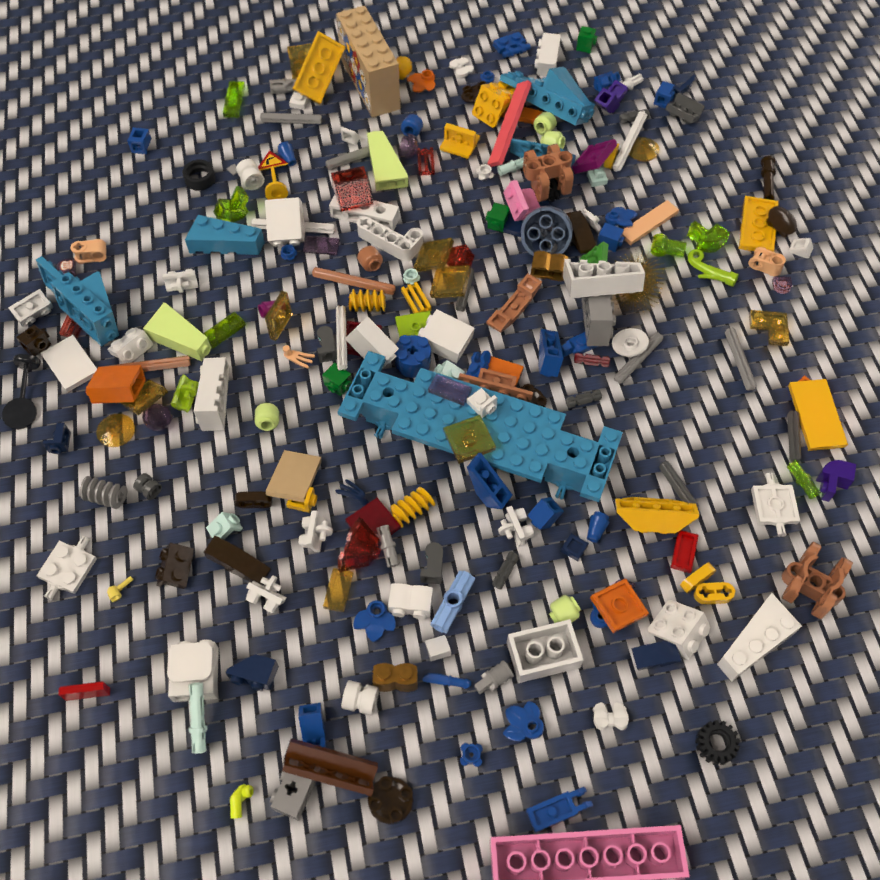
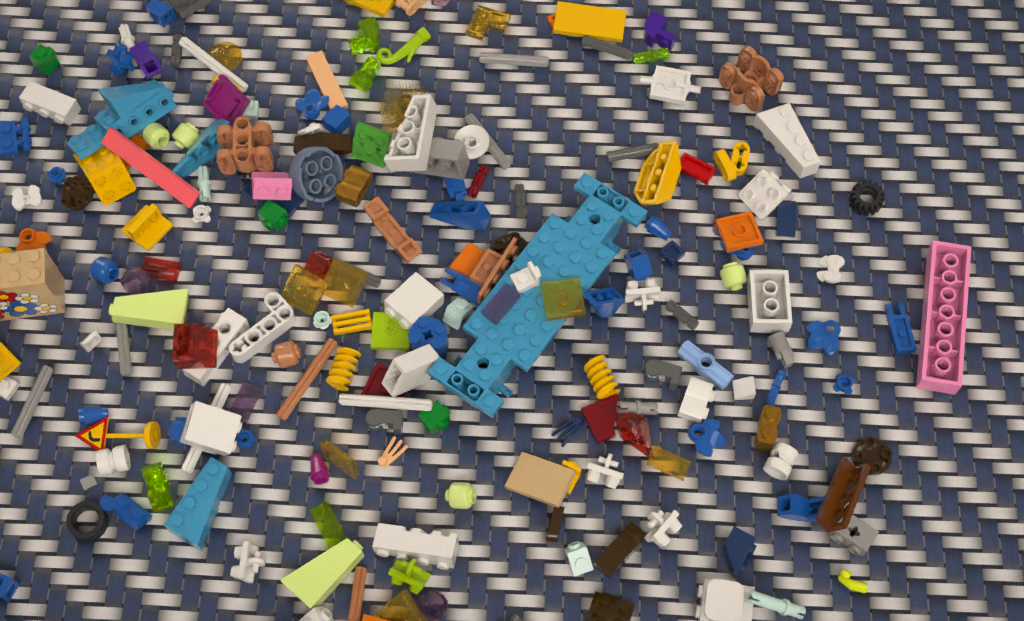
camera: 75 degrees left, 5 degrees up
none -> blue hinge [99,492,152,531]

